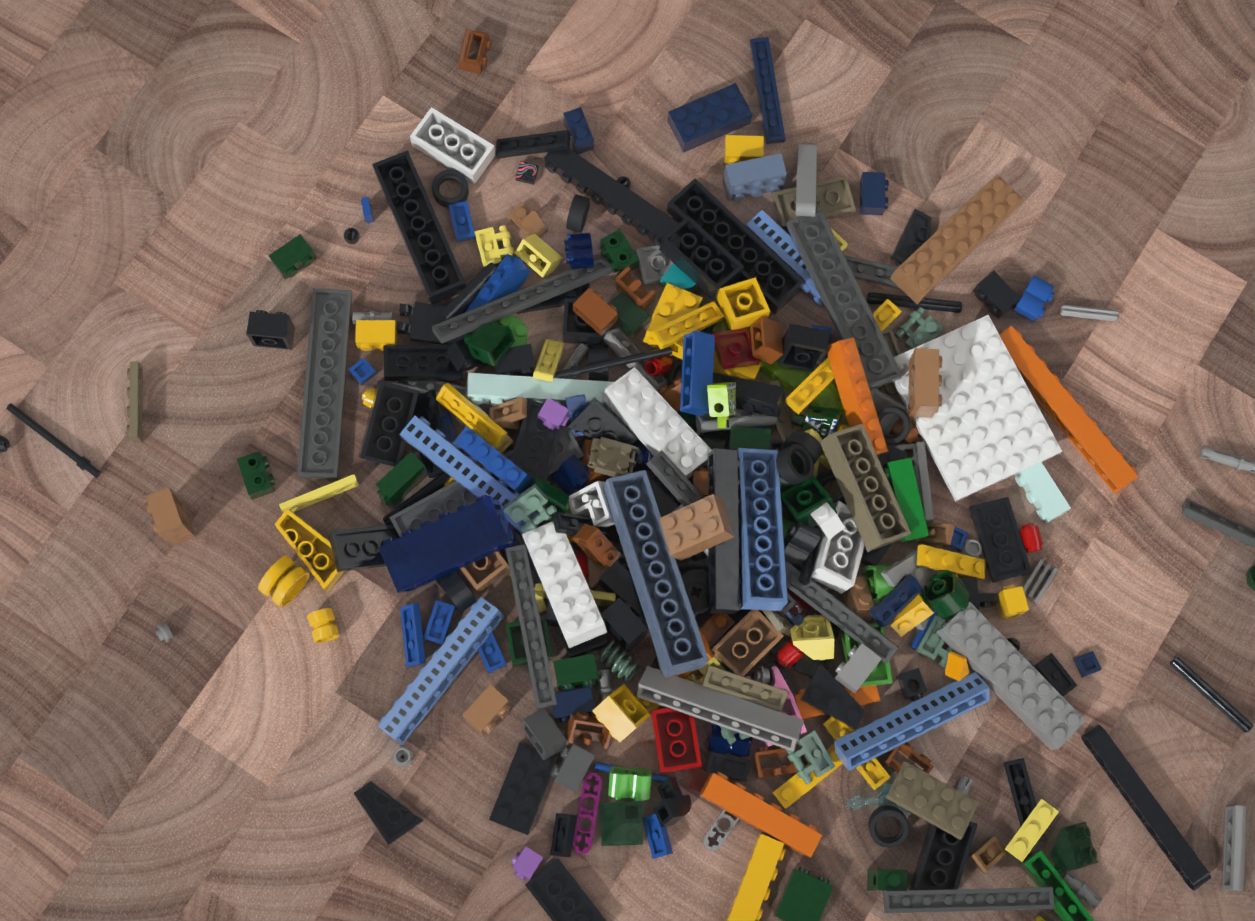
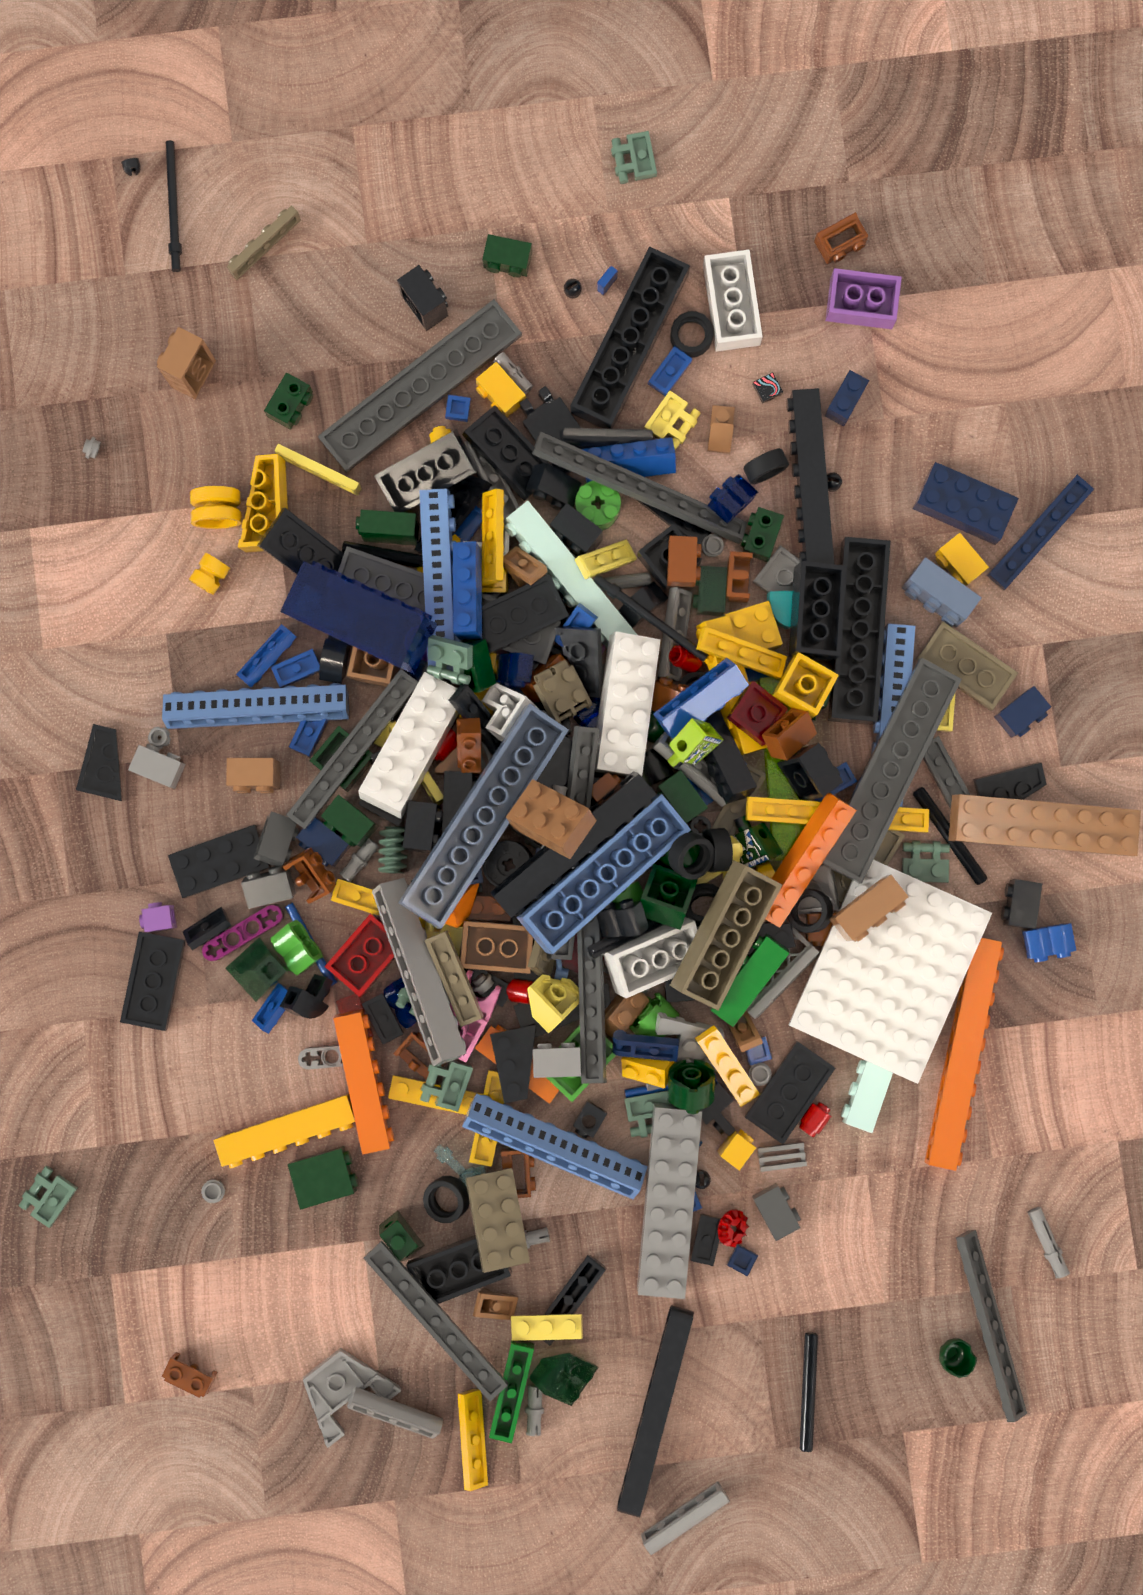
camera: 55 degrees right, 10 degrees up
dark green torso [464,324,515,366] -> none
black tile [495,130,571,159] -> none
light yellow brick [515,234,563,278] -> none
medium lavender brick [538,398,570,430] -> none
yellow brick [593,684,651,743] -> none
light grey beam [795,143,817,217] -> none
white brick [811,502,845,540] -> none
light orange slope [945,651,970,681] -> none
light grey axle [1060,304,1118,321] -> none
none -> light grey brick [128,743,186,789]
none -> sand green plate [611,131,657,184]
none -> light grey plate [701,534,724,557]
none -> red gear [718,1209,750,1247]
none -> dark grey brick [752,1183,801,1241]
none -> medium lavender brick [825,268,902,329]

